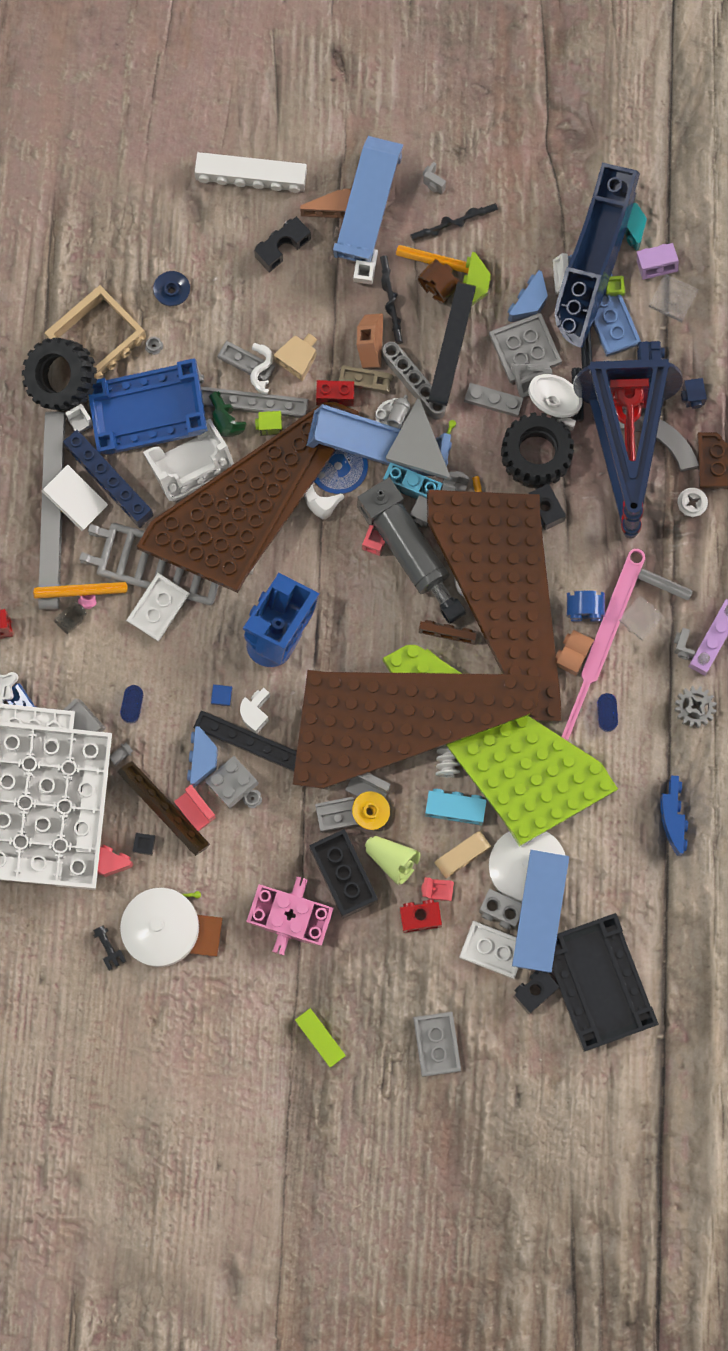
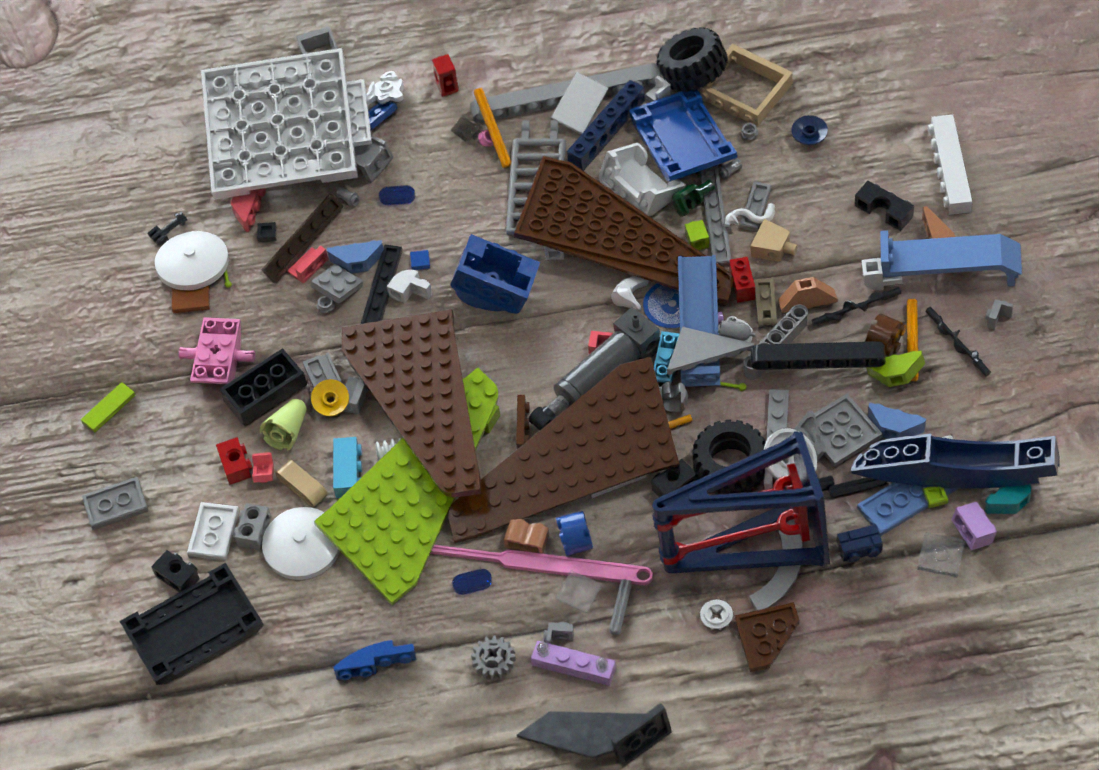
camera: 85 degrees right, 20 degrees down
white tile [126,573,190,641] -> none
medium blue tile [512,850,569,973] -> none
dark blue brick [681,378,707,409] -> none

